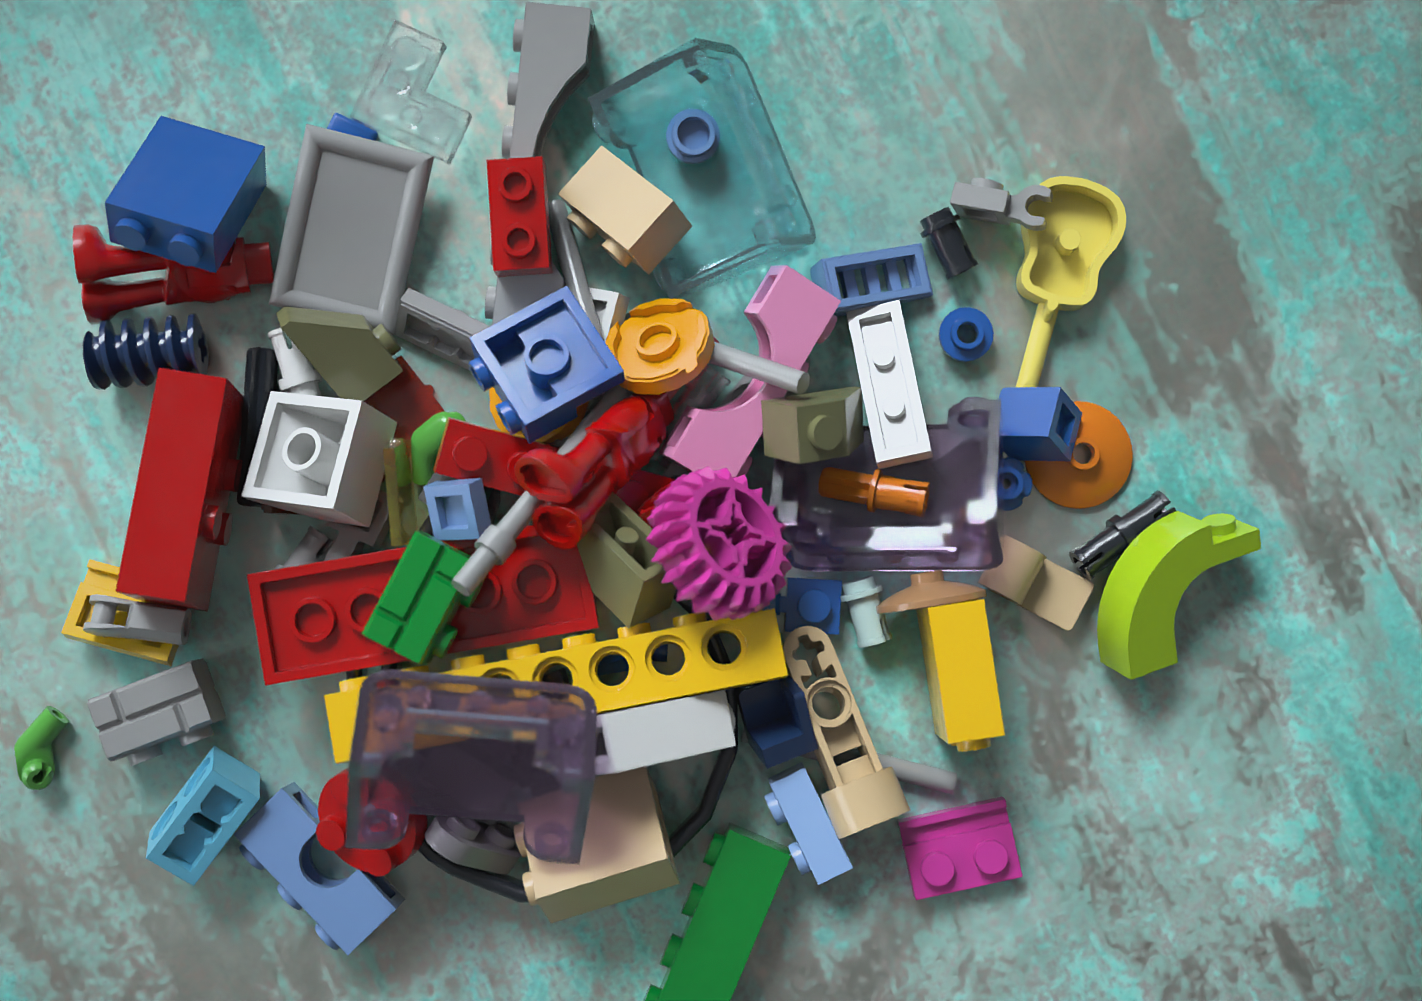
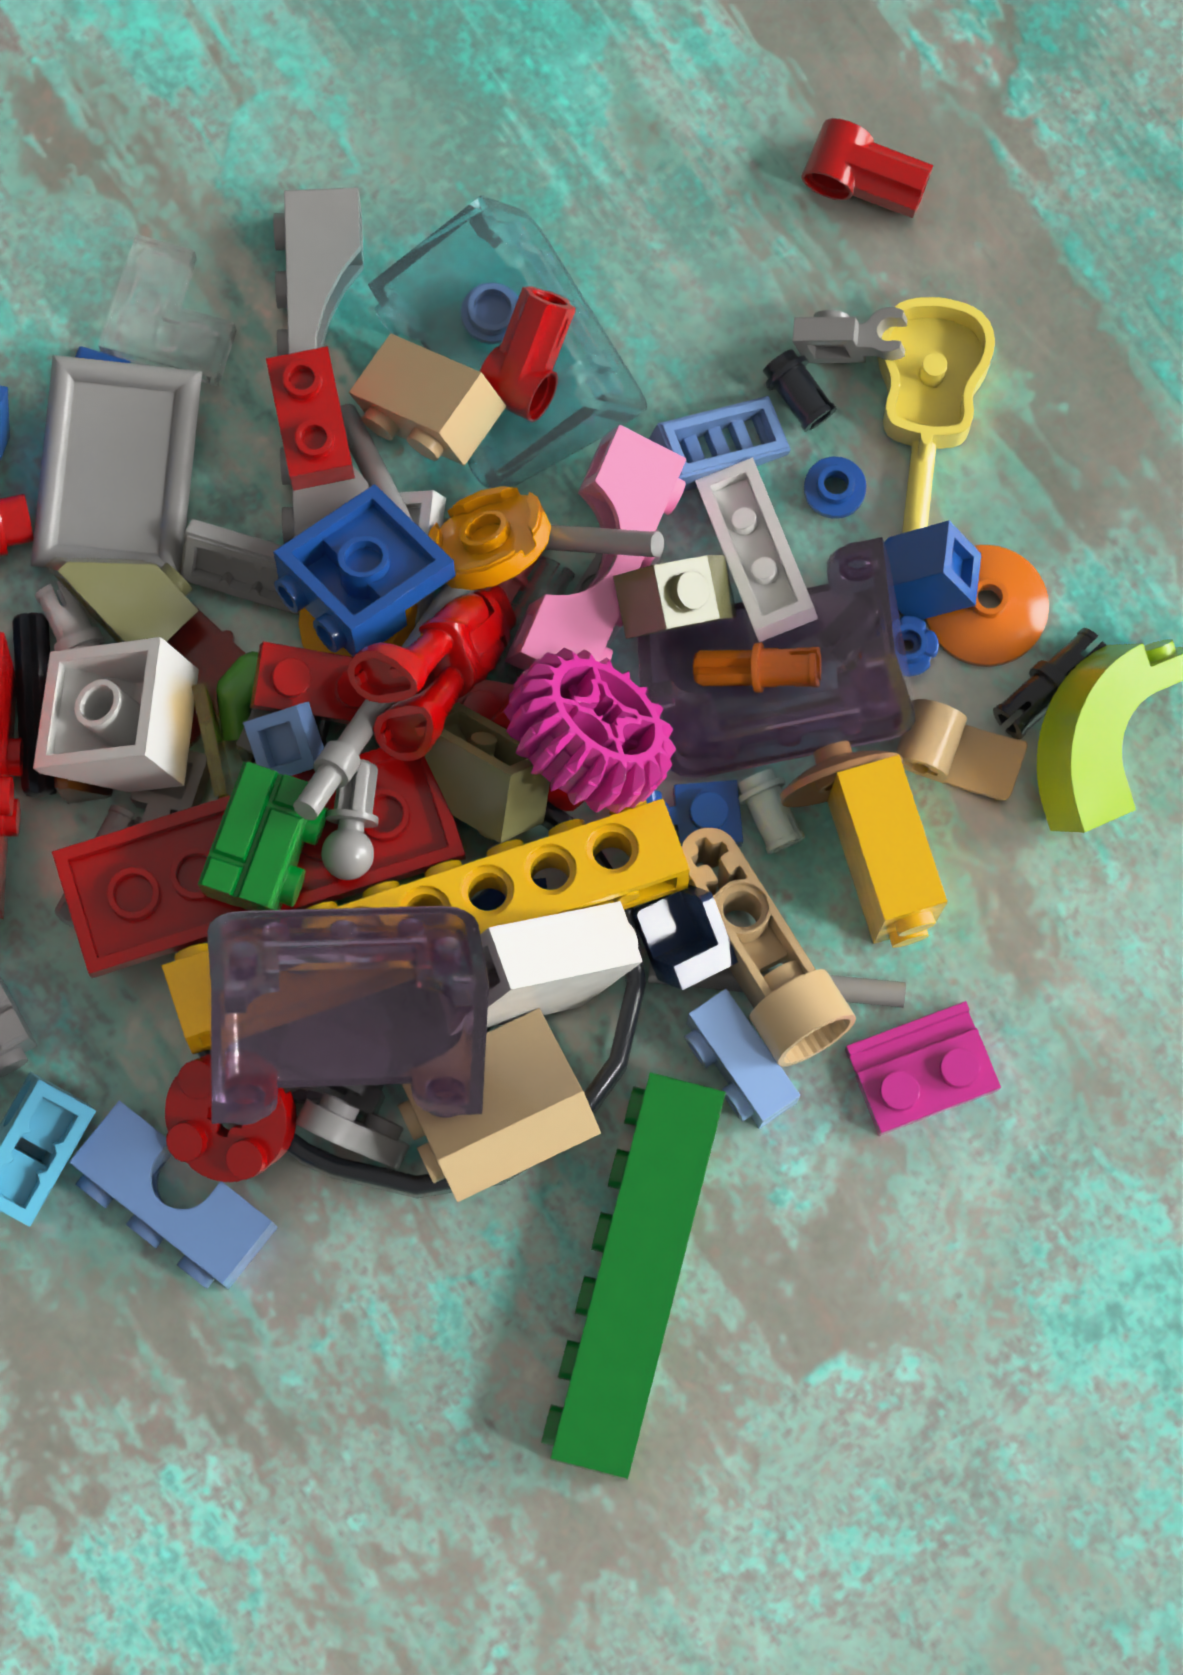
camera: 15 degrees left, 10 degrees down
none -> light grey axle [321,759,379,880]
none -> red piece [480,286,576,422]
none -> red piece [801,118,933,218]

